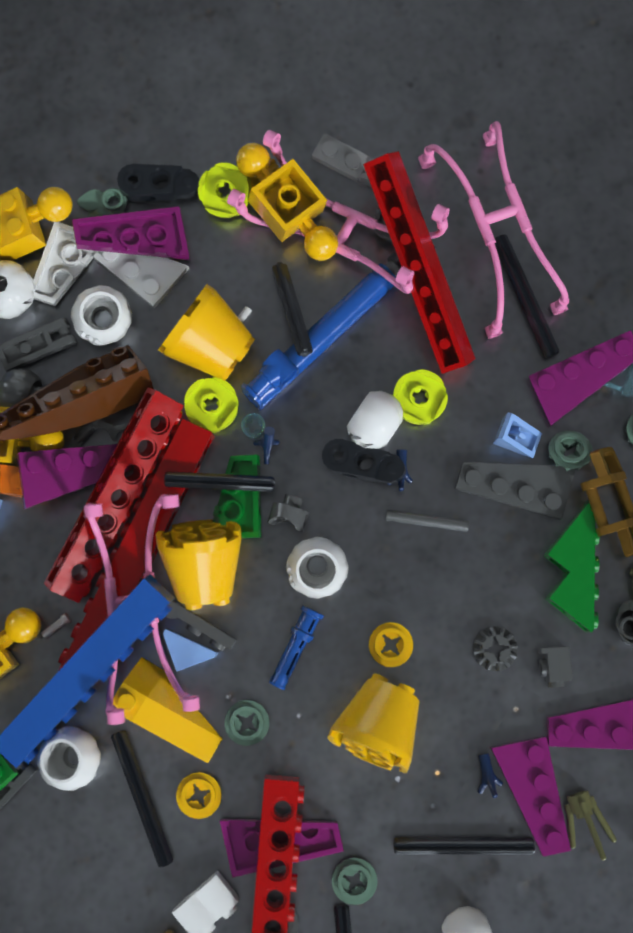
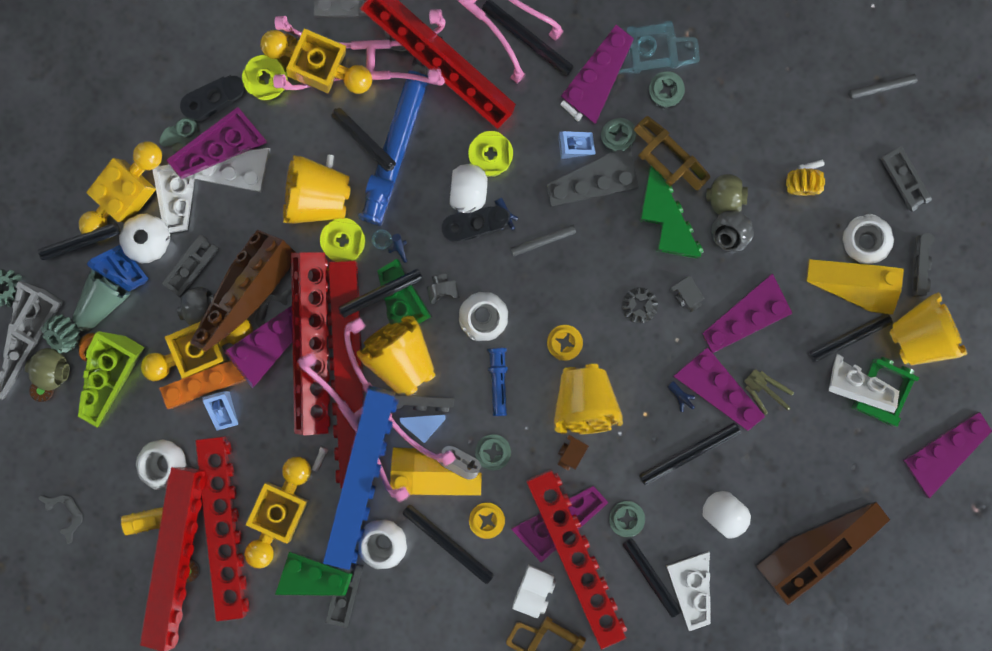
camera: 35 degrees left, 5 degrees up
white piece [71,285,132,346] -> none
none -> light grey beam [439,446,481,479]
none -> reddish brown brick [557,434,589,471]
none -> white piece [560,100,583,122]

